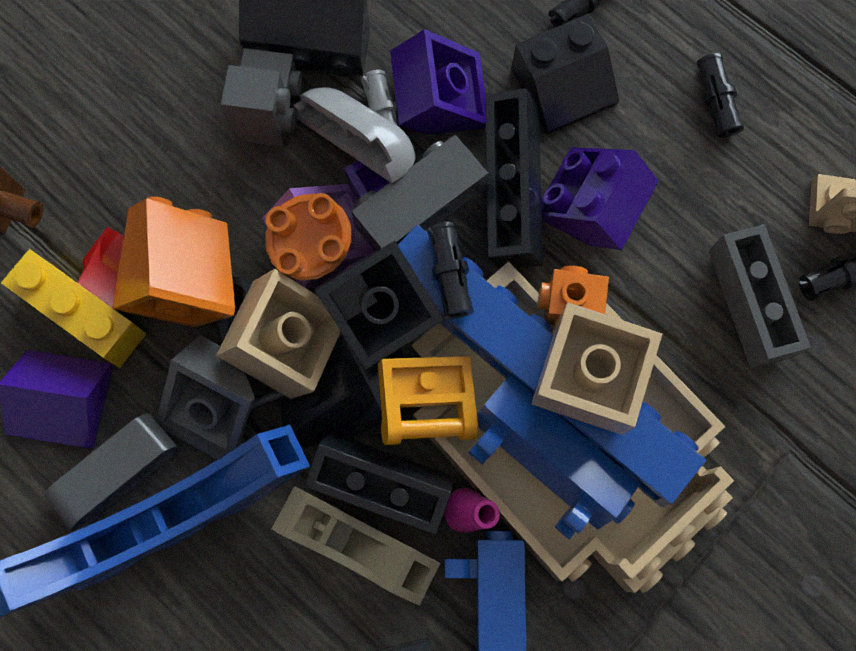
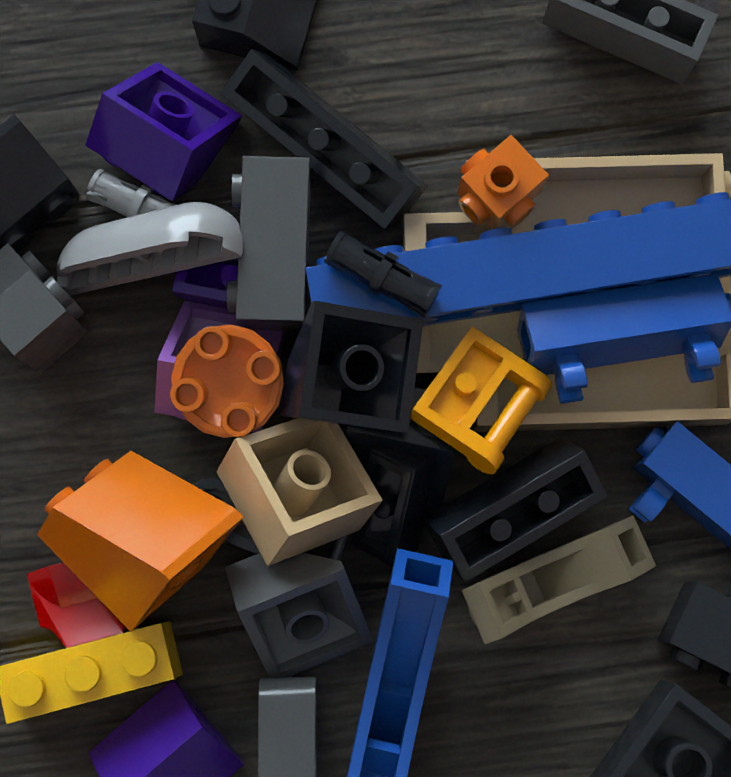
camera: 50 degrees left, 5 degrees up
dark pink cone [444,488,500,533] -> none
tan brick [531,302,662,435] -> none
dark purple slope [542,147,659,250] -> none

